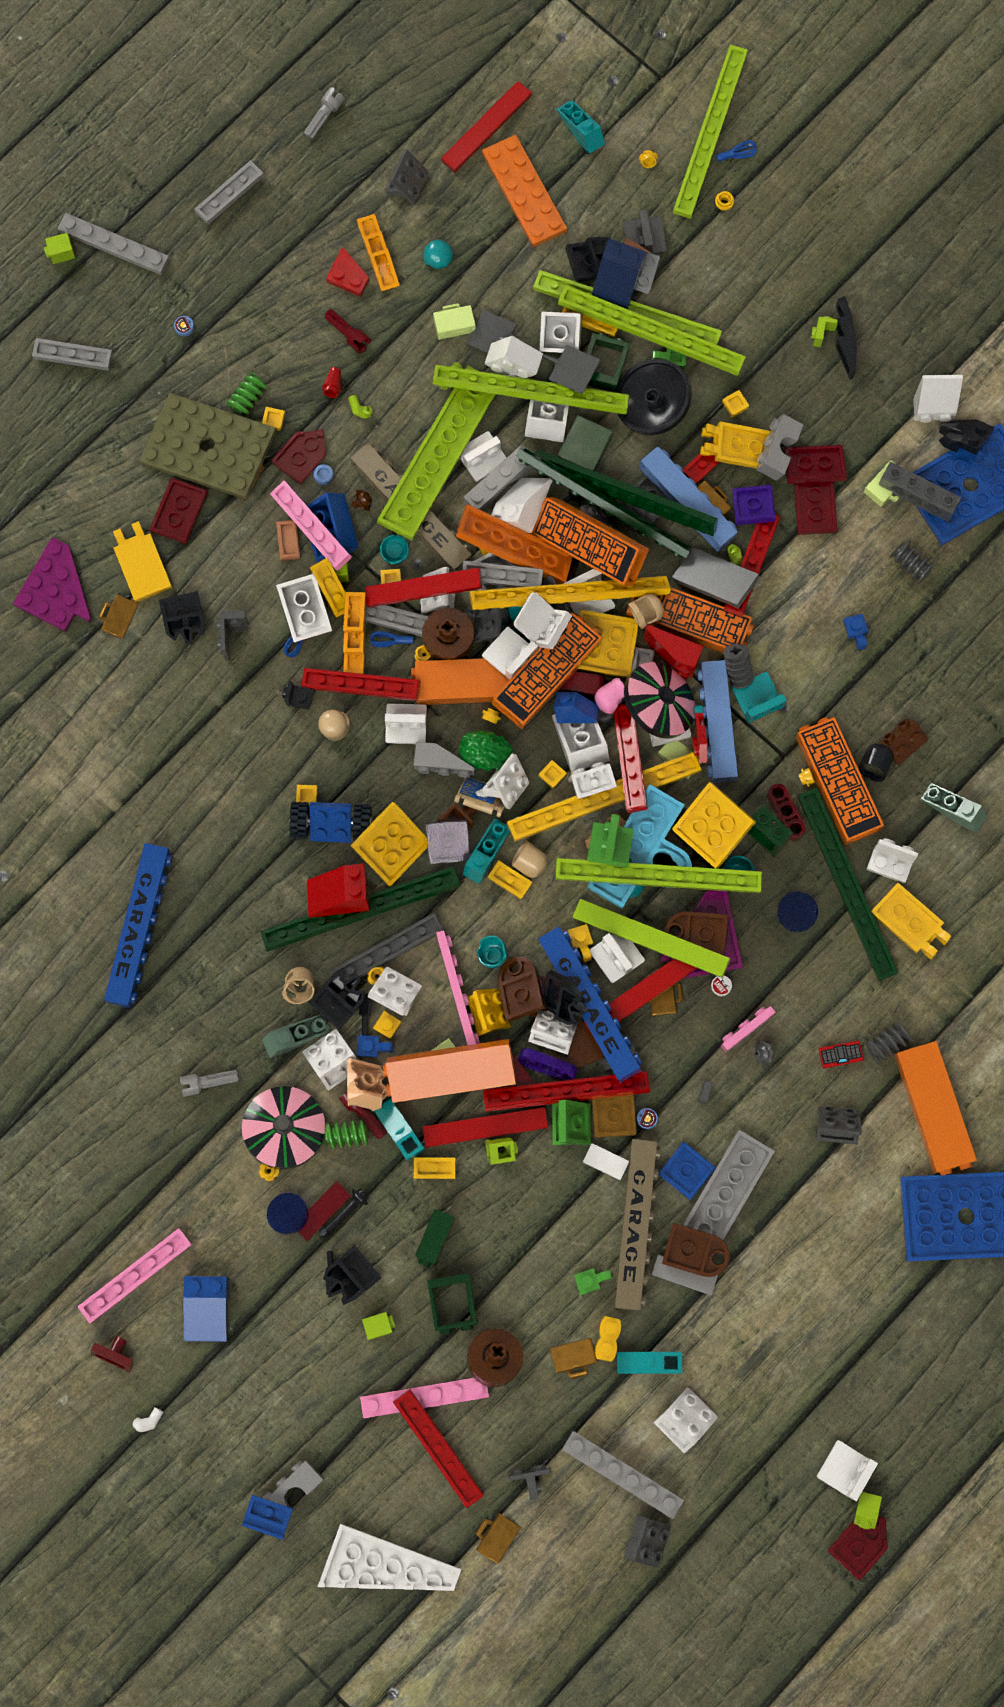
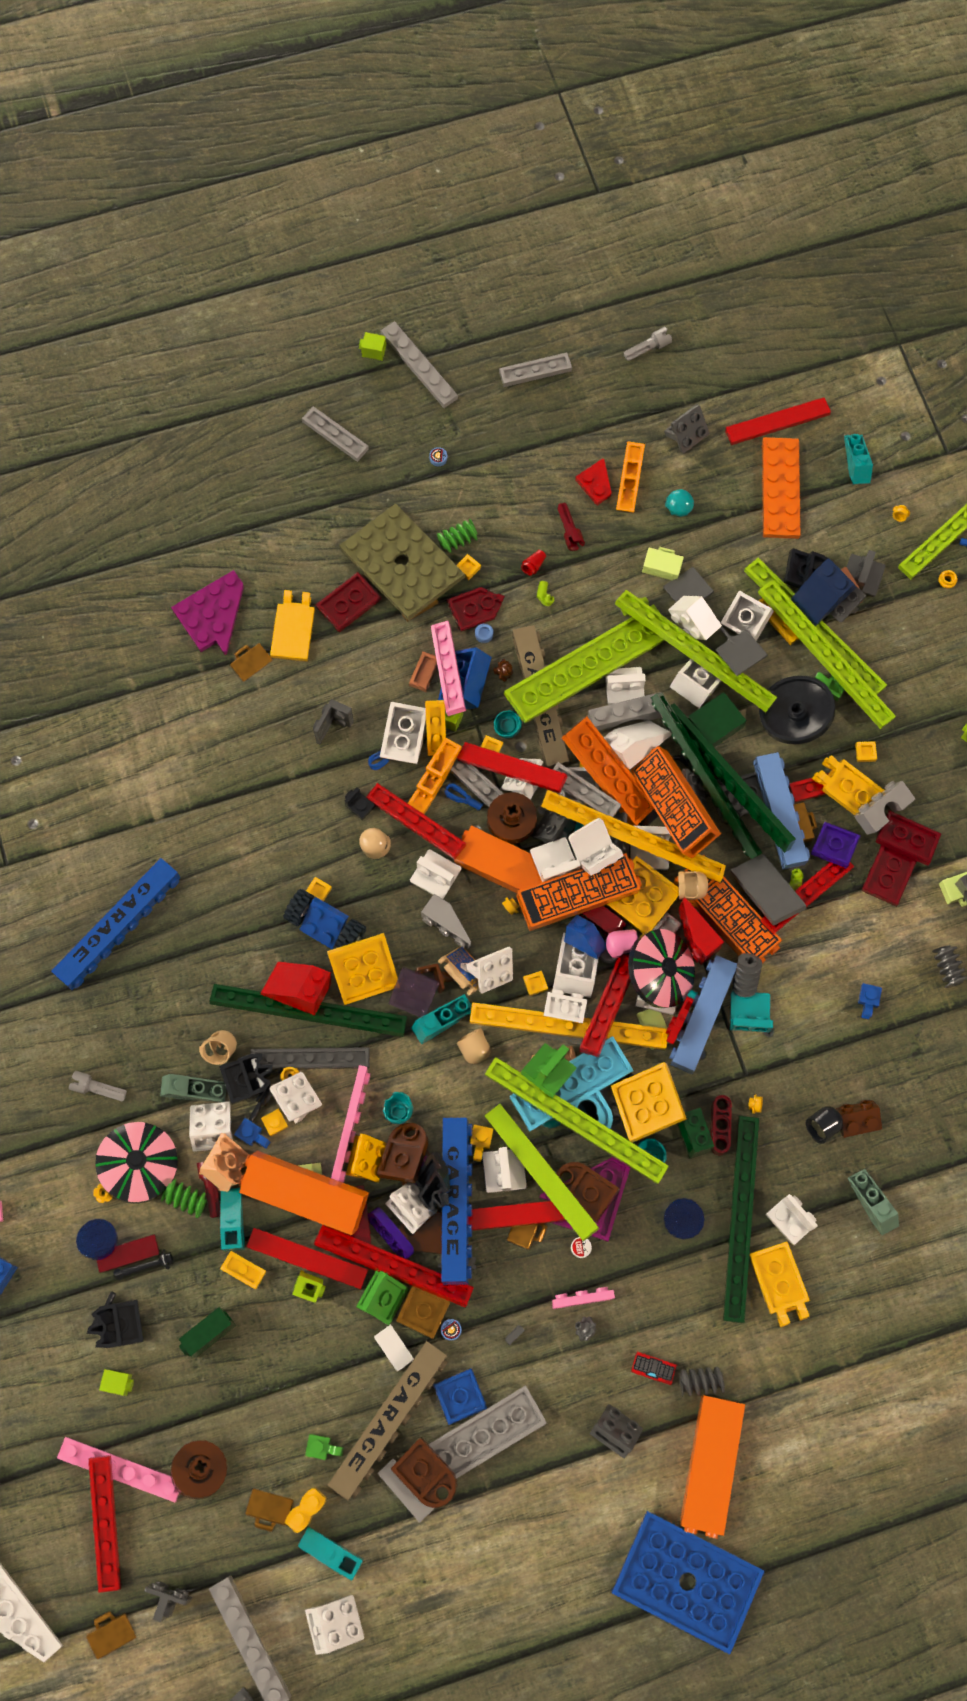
camera: 25 degrees right, 5 degrees down
black plate [159,591,205,644] -> none
yellow plate [414,645,433,661] -> none
dark green window [427,1273,477,1335] -> none
green piece [459,730,514,771] -> none
yellow plate [487,860,533,900] -> none
dark green window [586,333,630,393] -> none
orange brick [796,717,884,845] -> none

